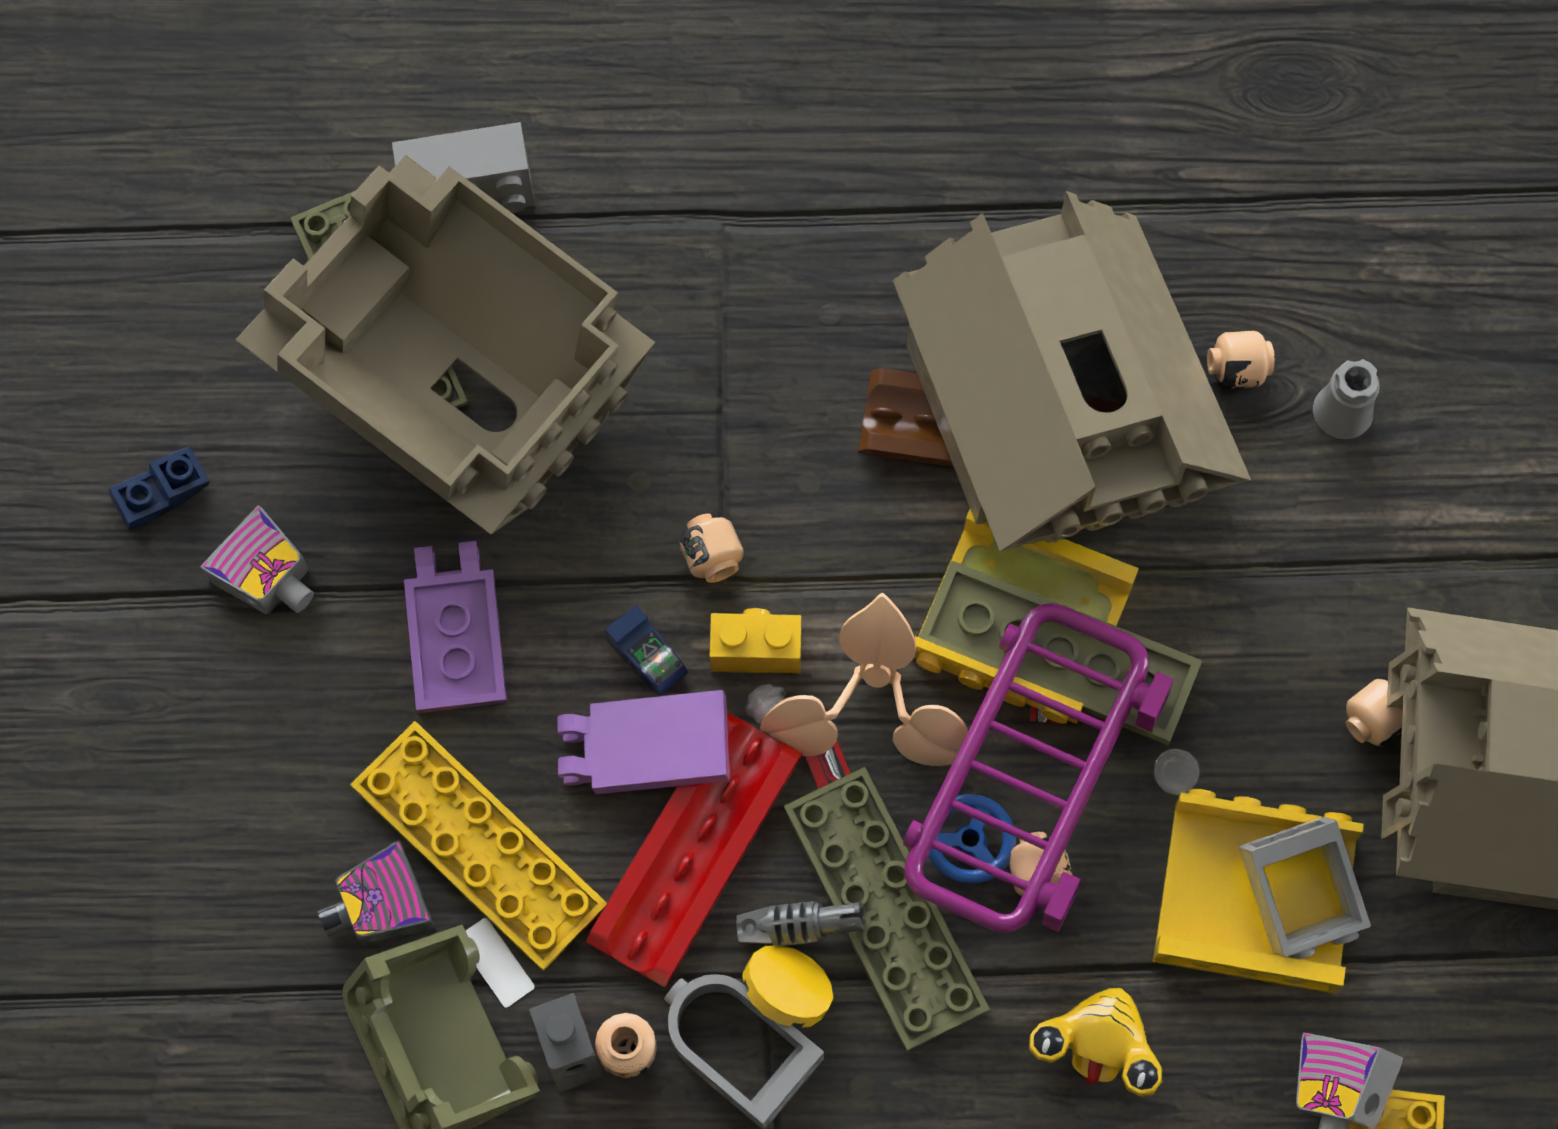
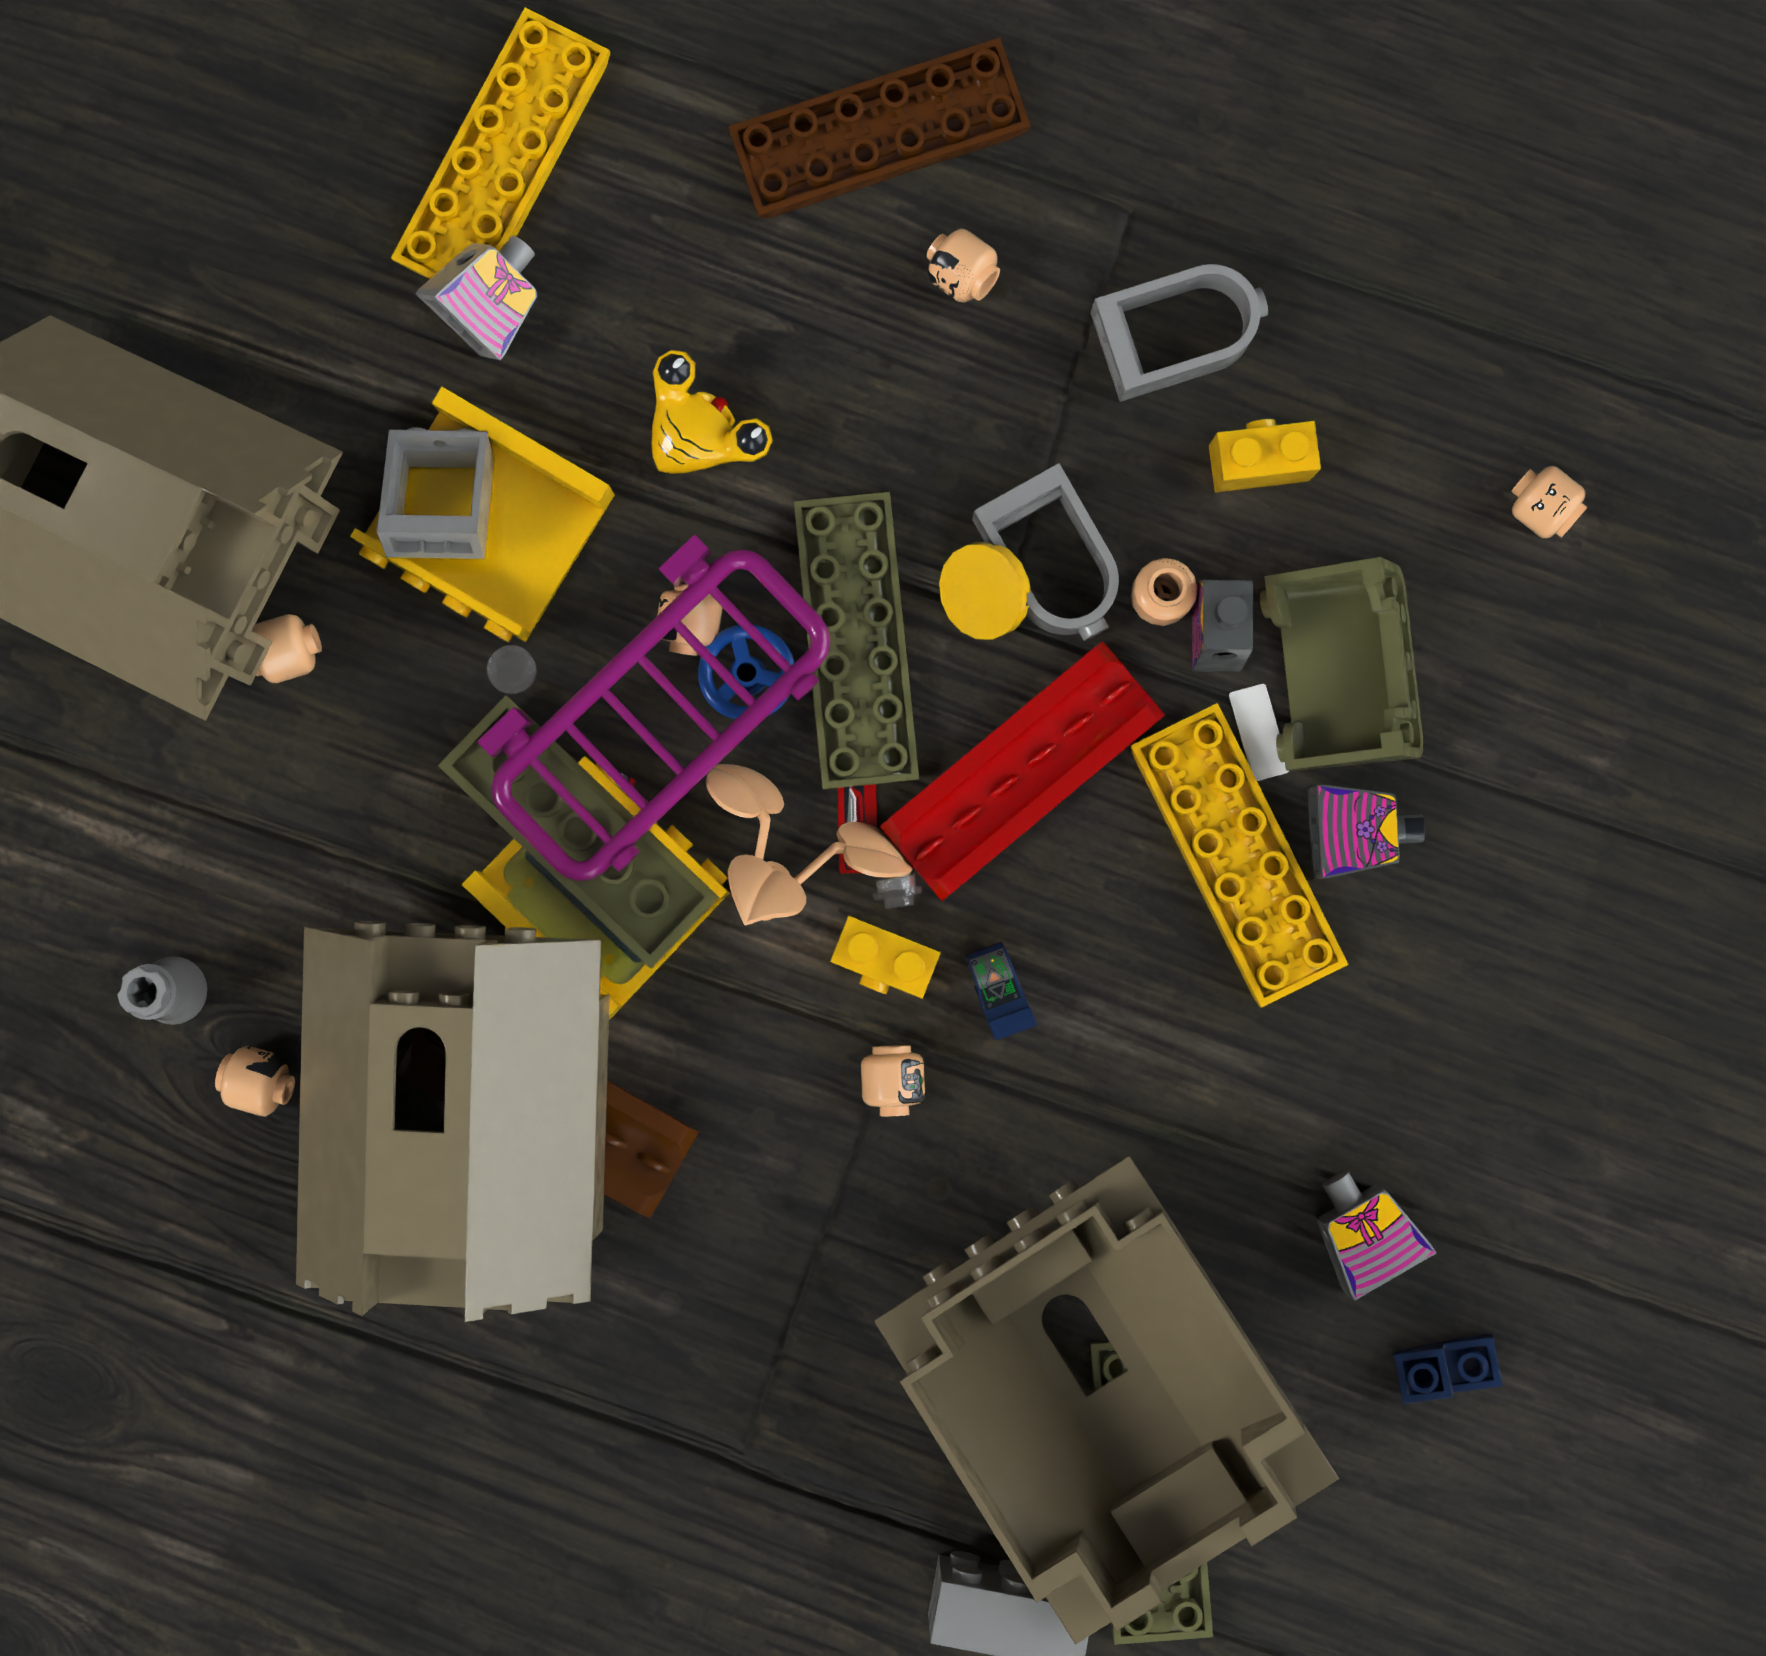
camera: 165 degrees left, 15 degrees up
medium lavender tile [404,541,507,713] -> none
medium lavender tile [557,690,730,794] -> none
dark grey hinge [736,901,866,946] -> none

